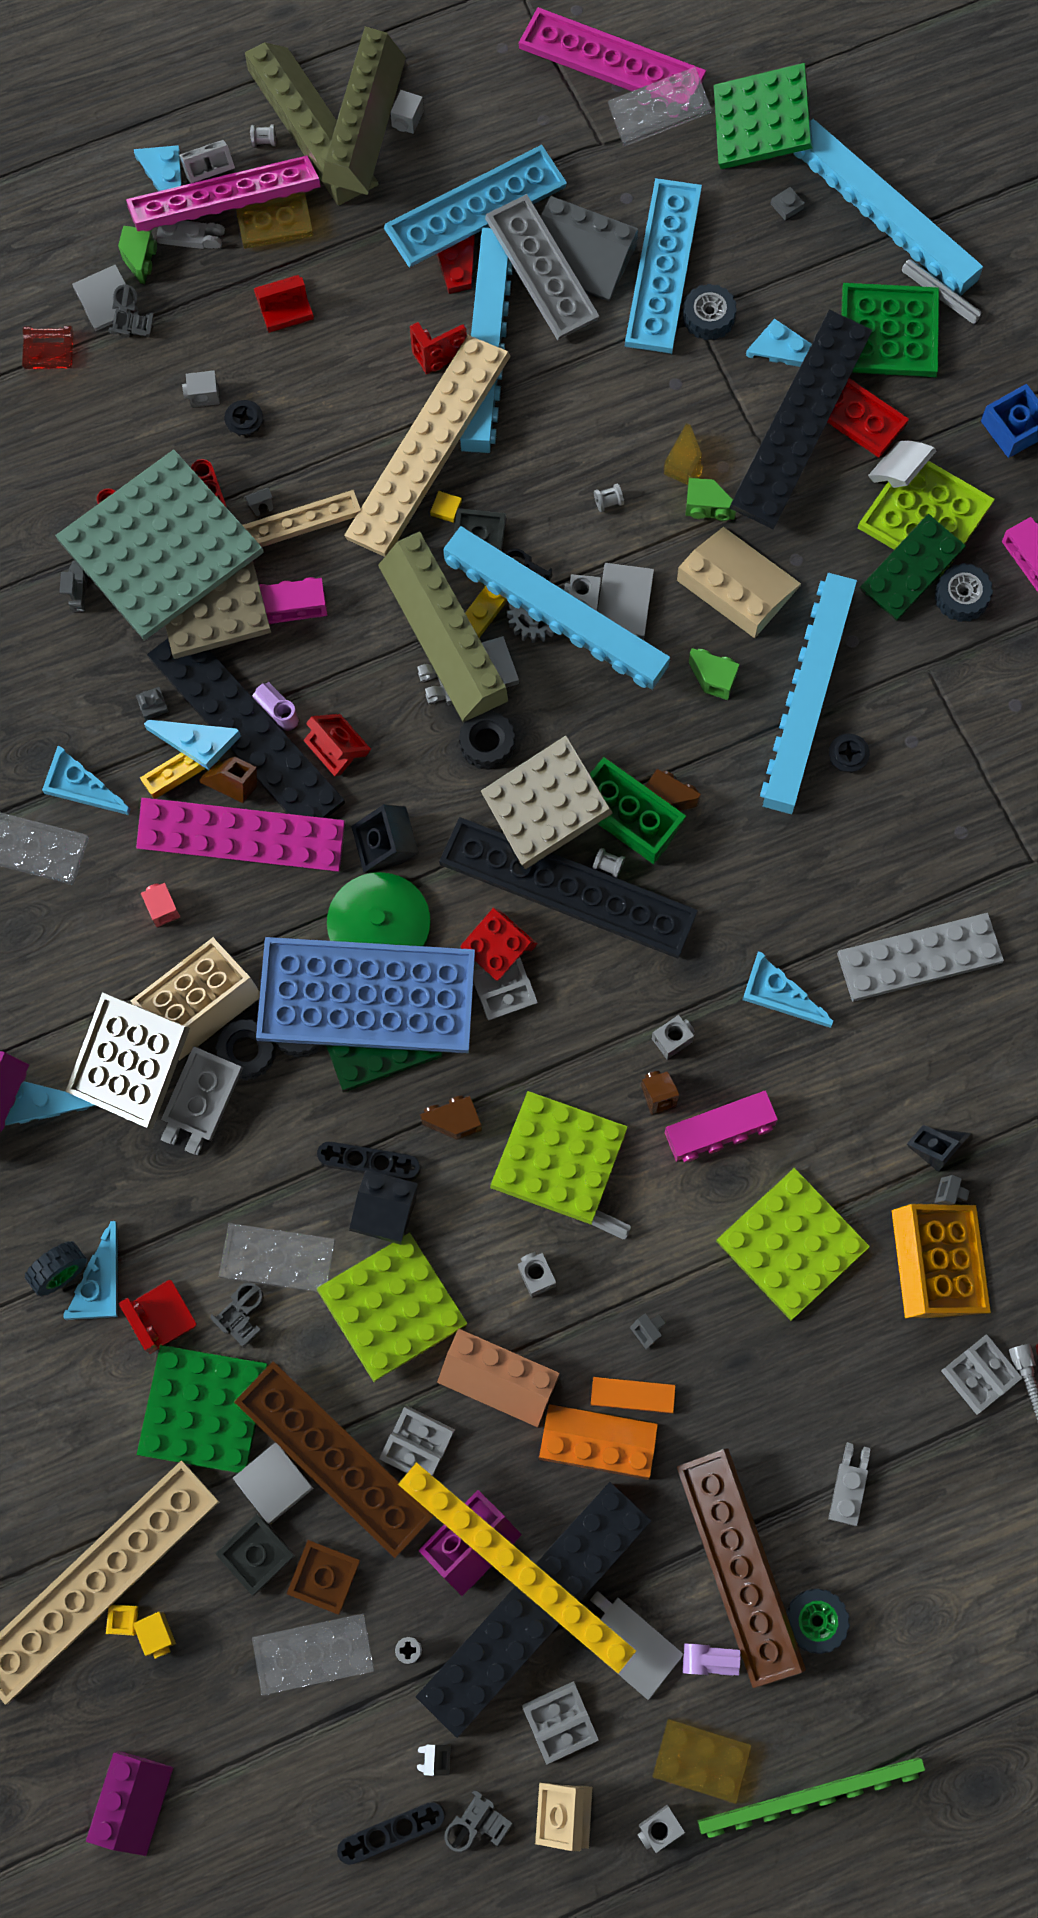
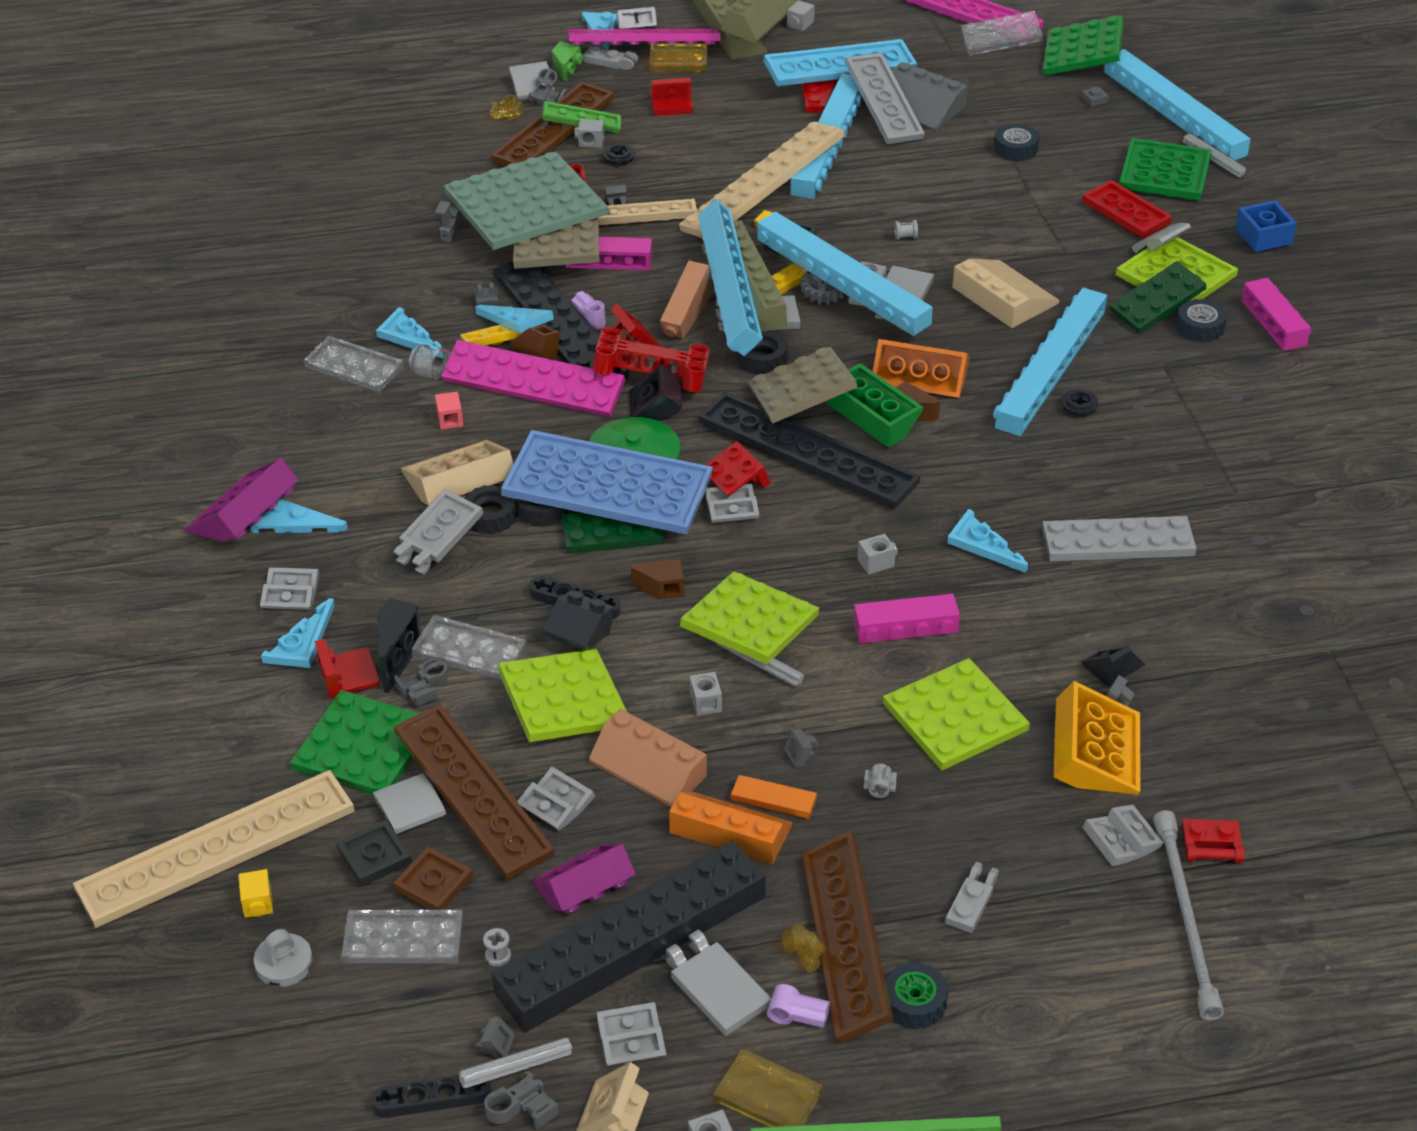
camera: 10 degrees right, 30 degrees down
clear red plate [22,326,73,369] -> none
black wheel [24,1241,87,1297] -> none
plate [65,993,190,1129] -> none
magenta slope [86,1751,174,1856] -> none
yellow tile [106,1605,138,1636] -> none
light grey bush [250,124,276,147] -> none
yellow plate [398,1462,636,1674] -> none
red bracket [410,322,467,374] -> none
light grey bush [593,848,625,878] -> none
medium azure plate [625,178,702,354] -> none
reddish brown slope [641,1071,679,1115] -> none
clear yellow slope [664,423,703,485] -> none
bright green slope [686,478,736,521] -> none
bright green slope [689,648,739,700] -> none
black plate [729,309,873,530] -> none
medium azure wing [746,319,811,367] -> none
none -> light grey tile [253,929,313,987]
none -> light grey slope [260,567,319,610]
none -> black slope [378,598,423,693]
none -> clear helmet [409,344,451,381]
none -> light grey axle [459,1038,572,1088]
none -> clear yellow plate [490,95,523,119]
none -> reddish brown plate [491,82,614,167]
none -> bright green tile [542,101,621,133]
none -> red beam [593,327,710,392]
none -> nougat slope [660,261,714,339]
none -> medium azure brick [698,199,763,356]
none -> clear yellow plate [782,923,825,972]
none -> light grey gear [864,764,897,798]
none -> orange slope [873,339,969,398]

